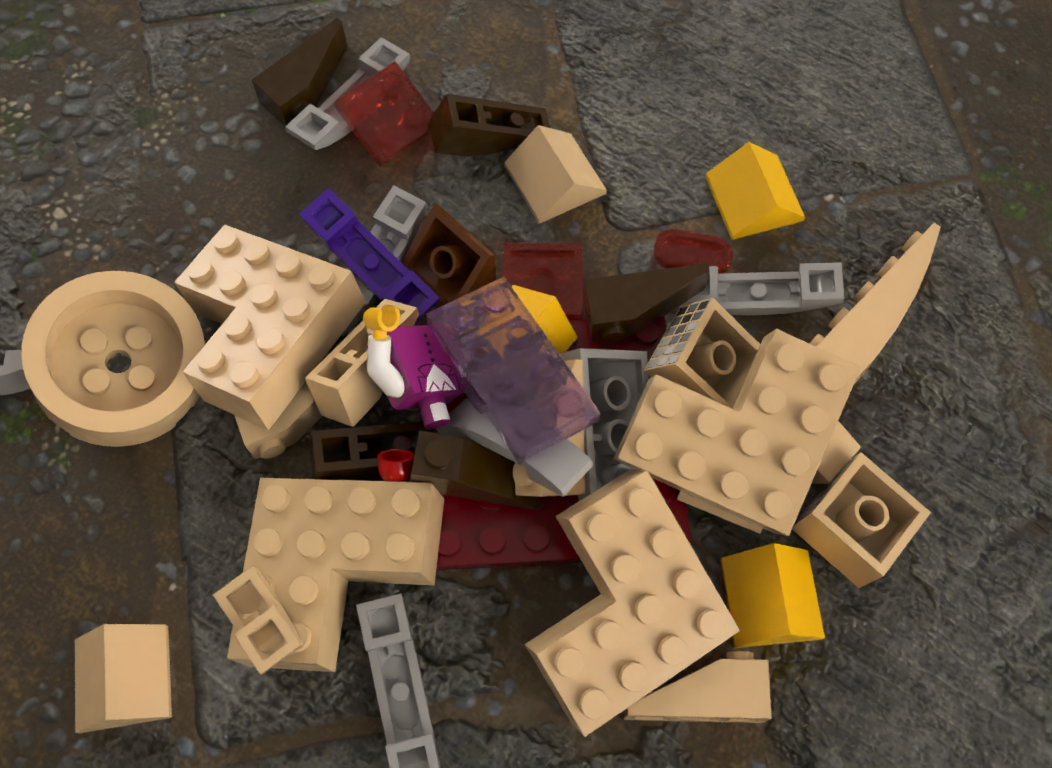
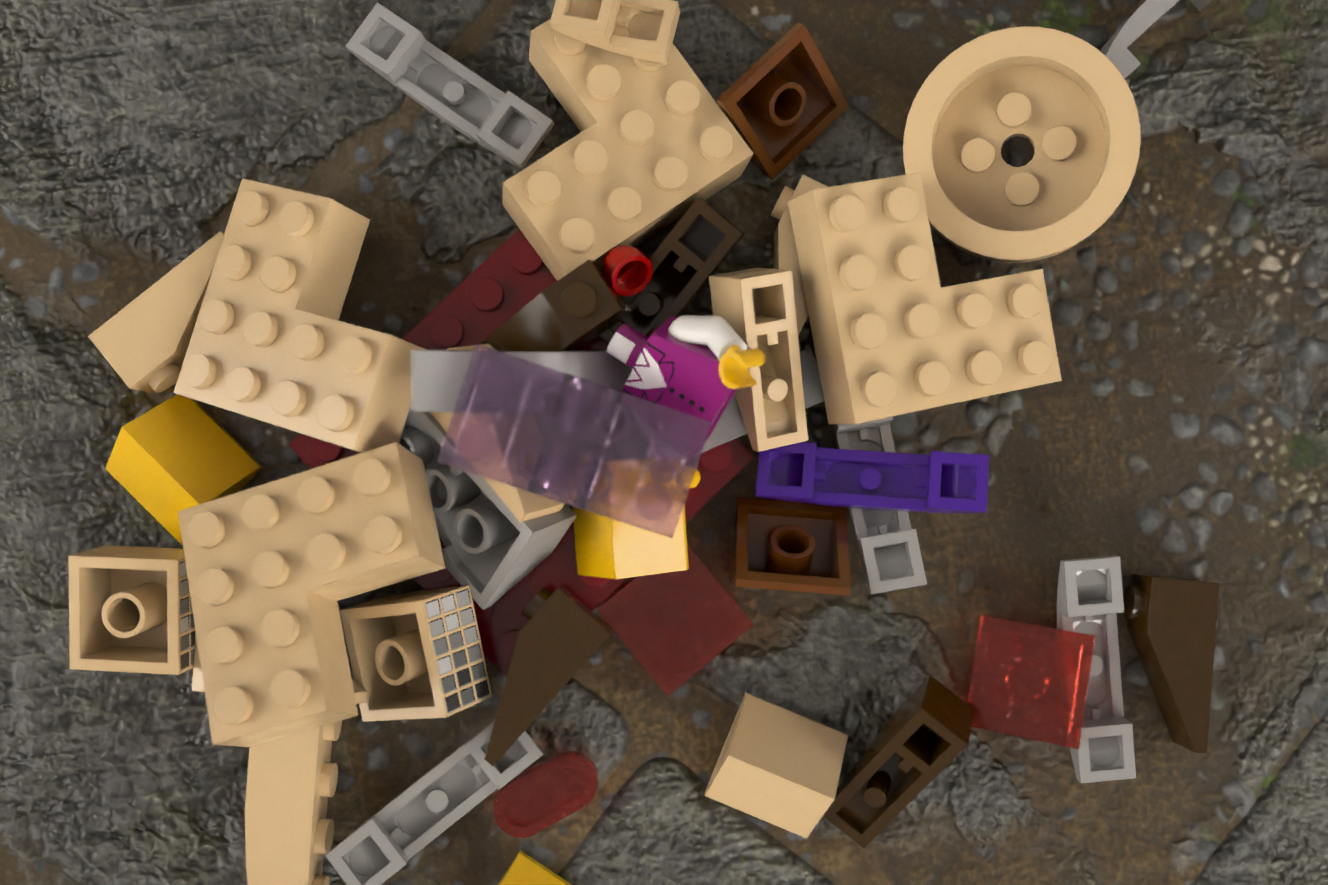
camera: 135 degrees right, 20 degrees up
none -> reddish brown slope [717,22,849,180]

